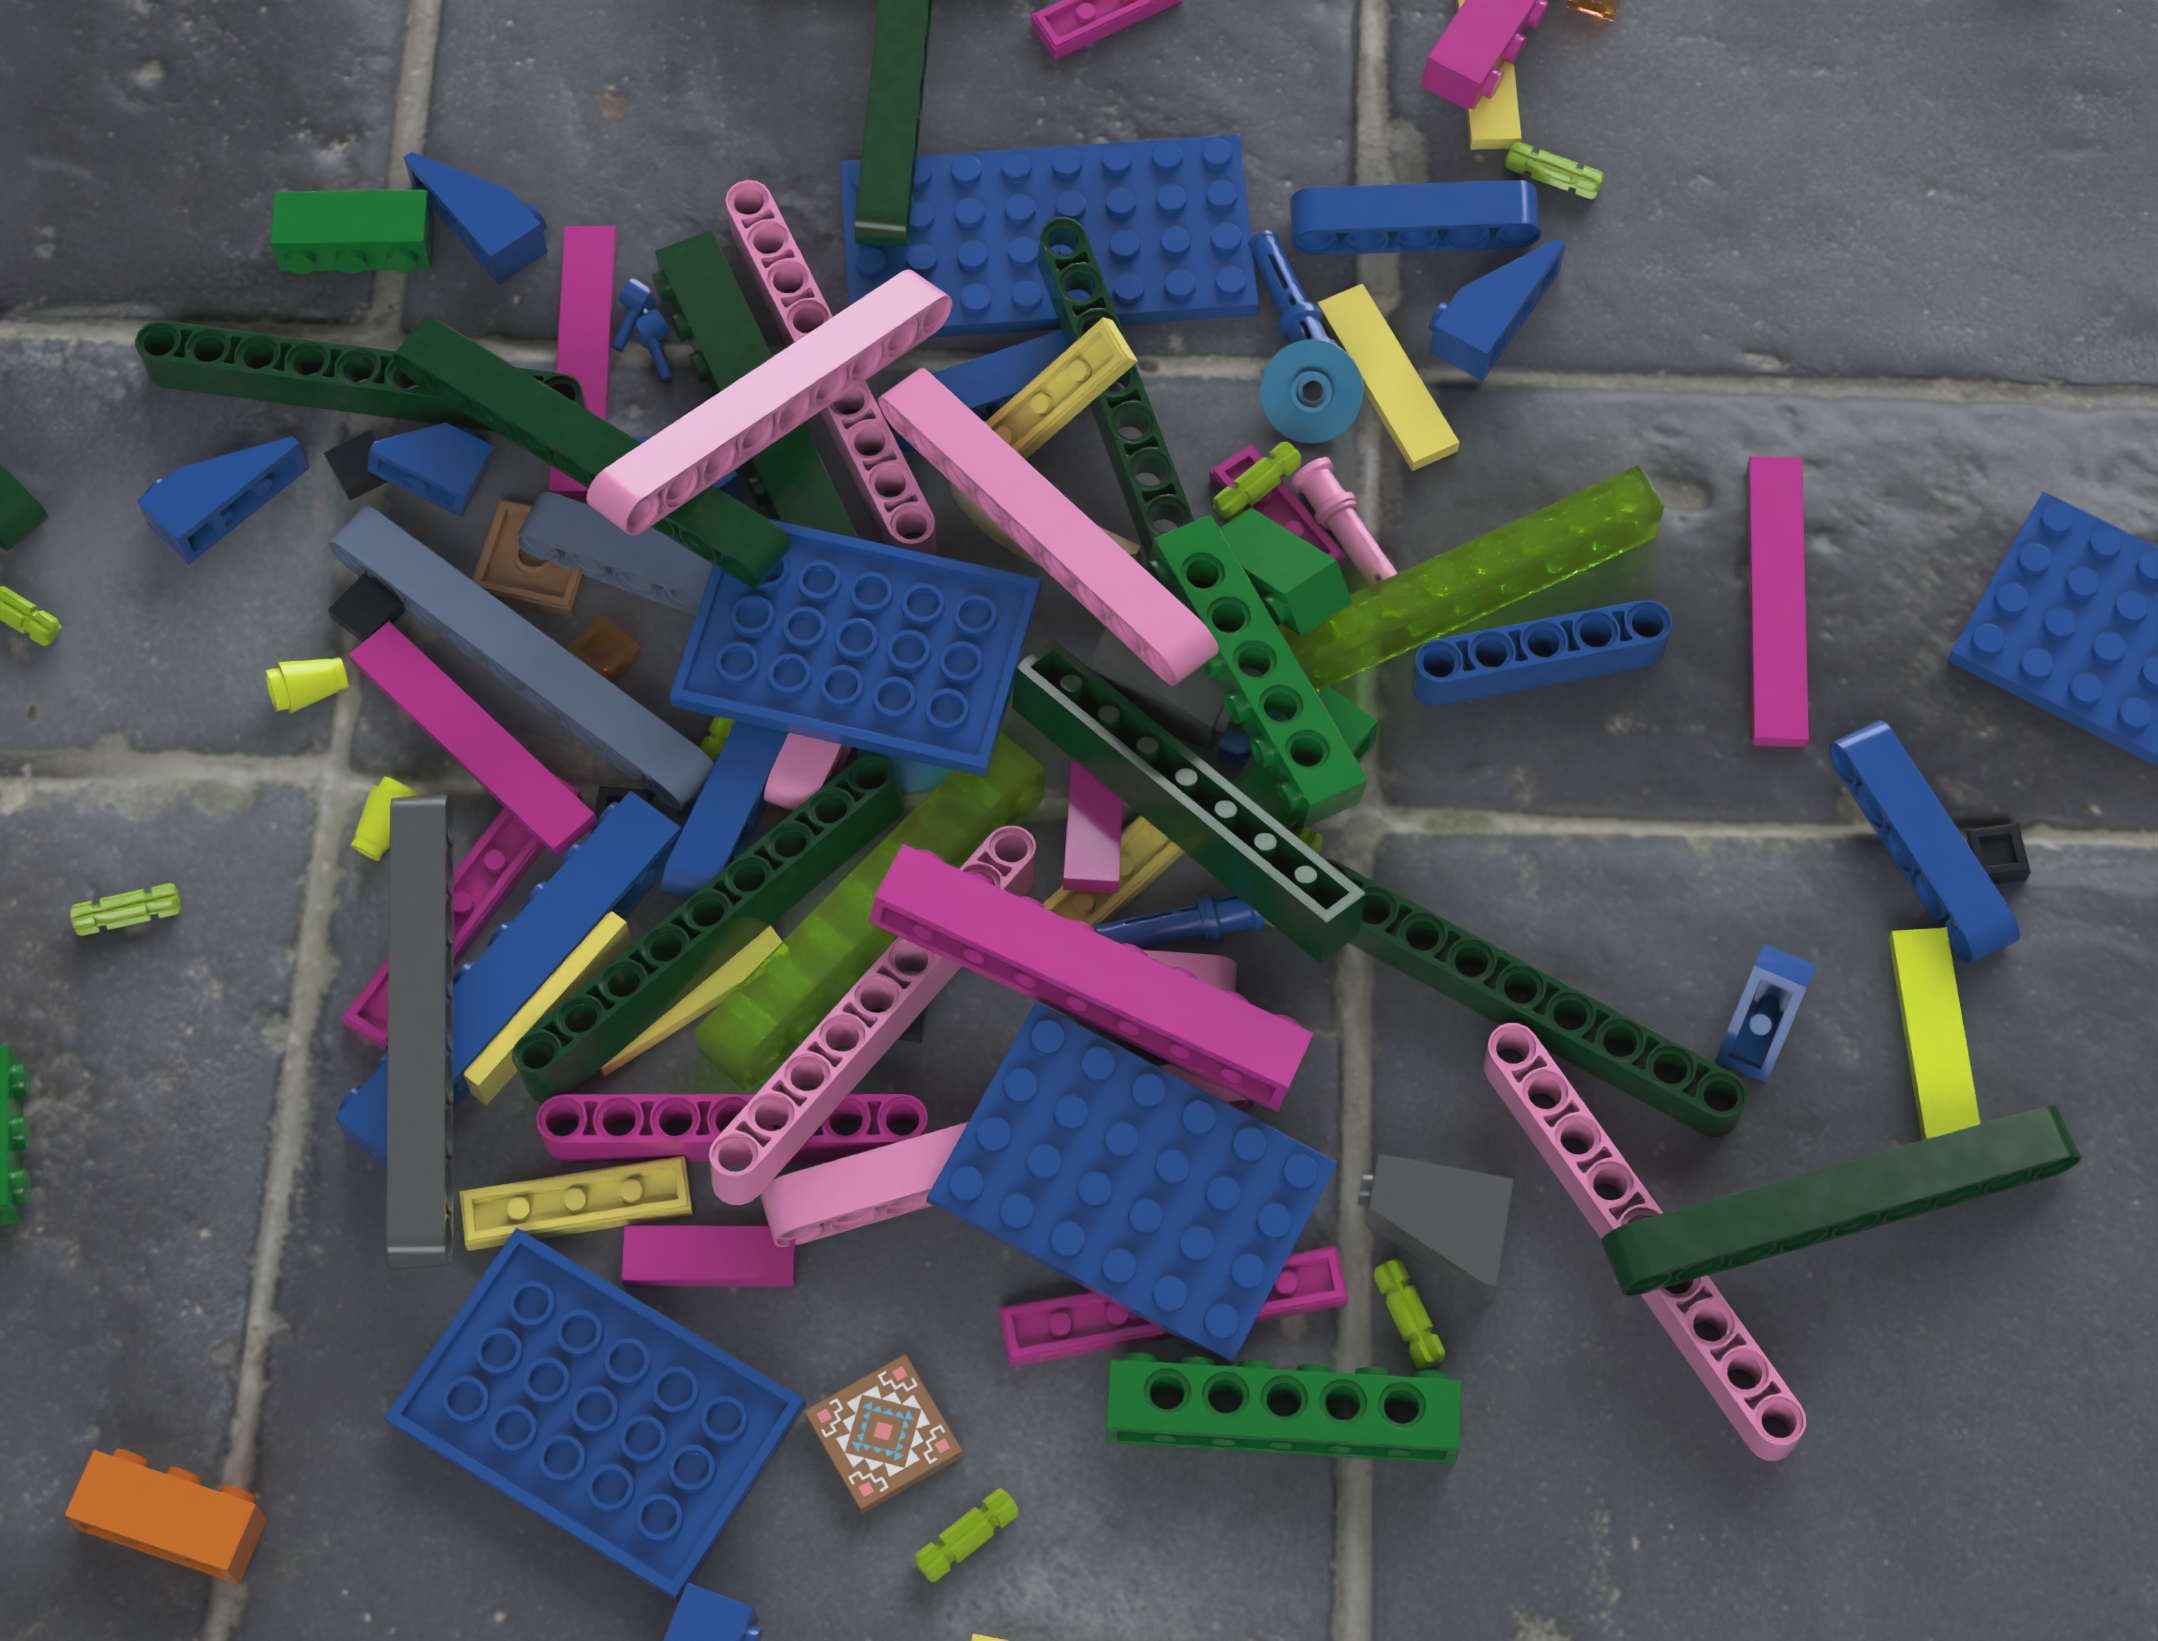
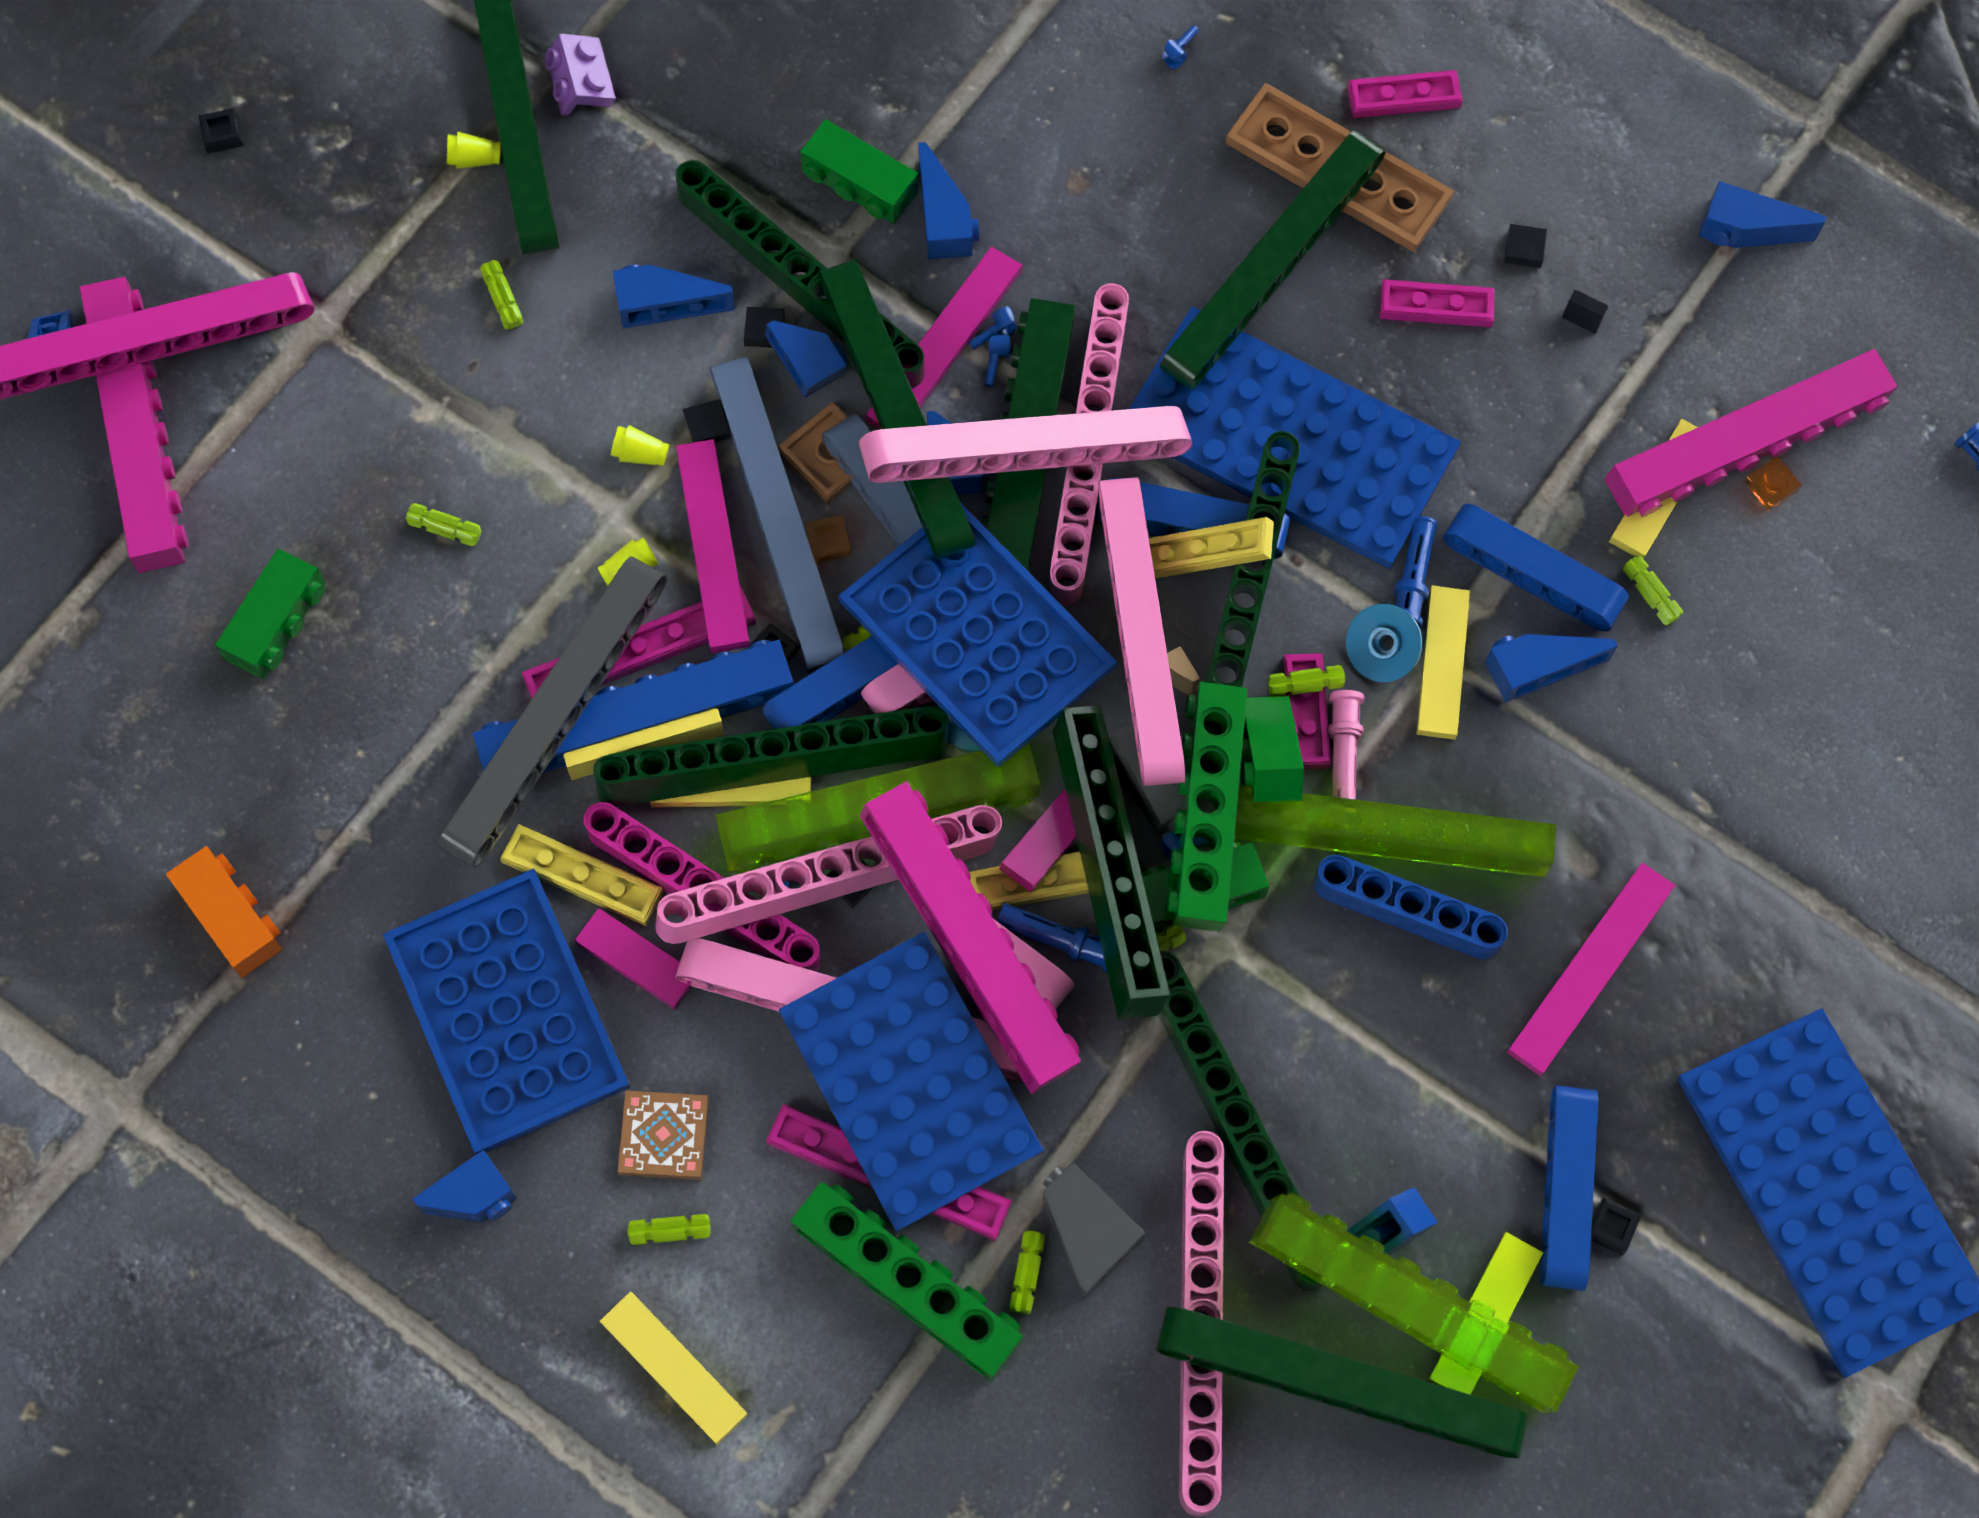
camera: 30 degrees right, 5 degrees up
none -> clear neon green brick [1249,1193,1579,1414]

